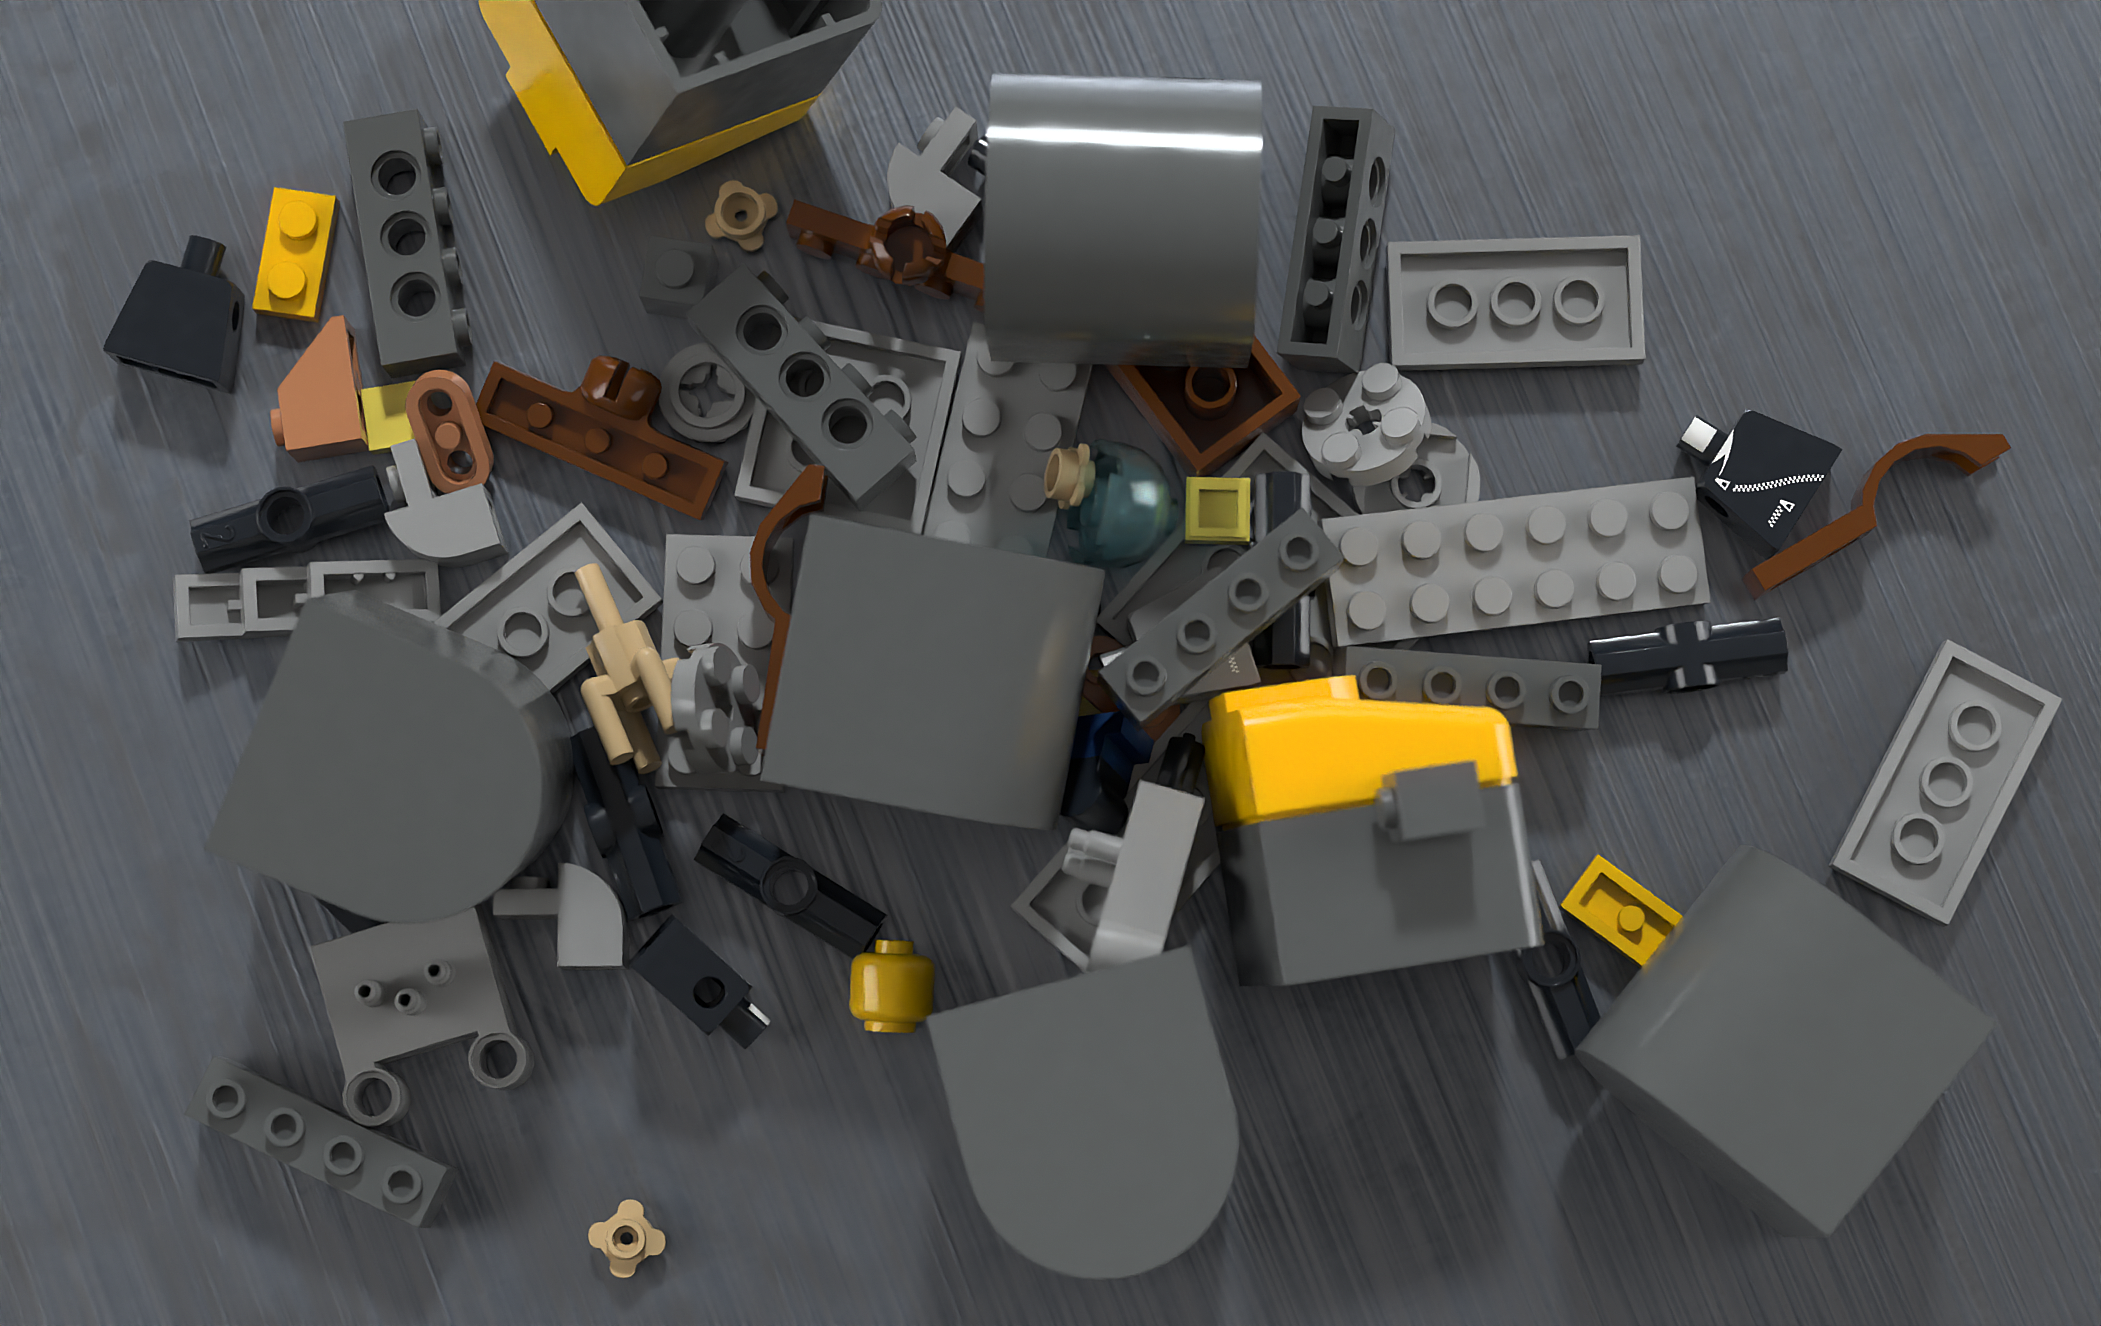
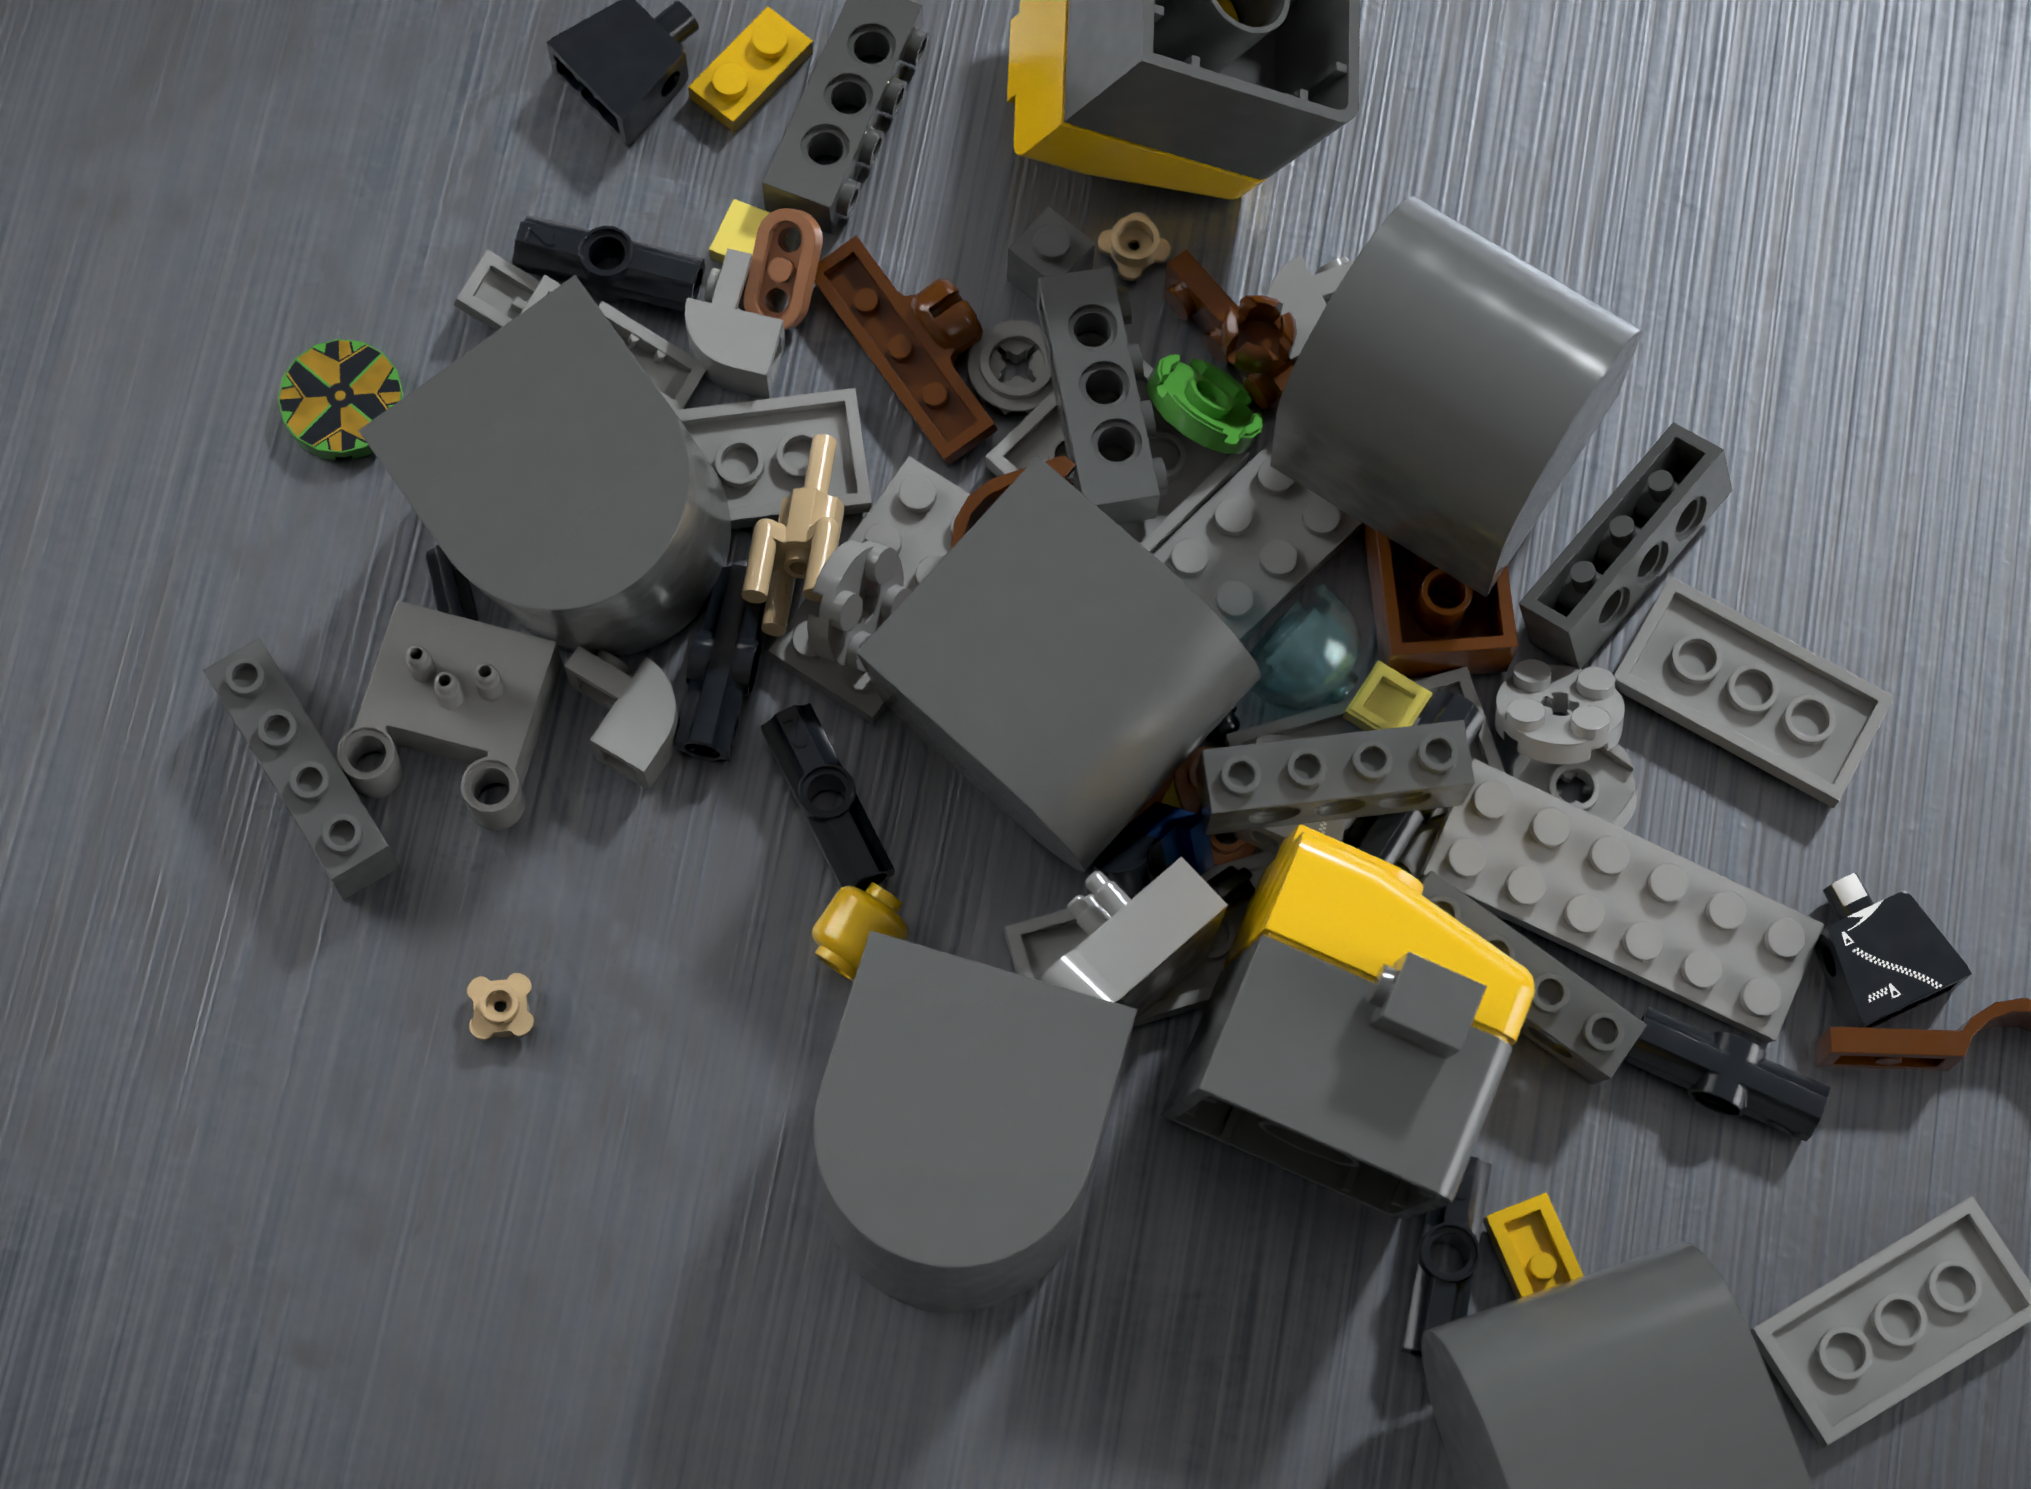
camera: 25 degrees right, 10 degrees down
nougat slope [270,315,369,463] -> none
black torso [629,914,771,1050] -> none
tan plate [1044,443,1095,510] -> none
none -> tile [278,339,404,460]
none -> bright green tile [1146,354,1263,454]

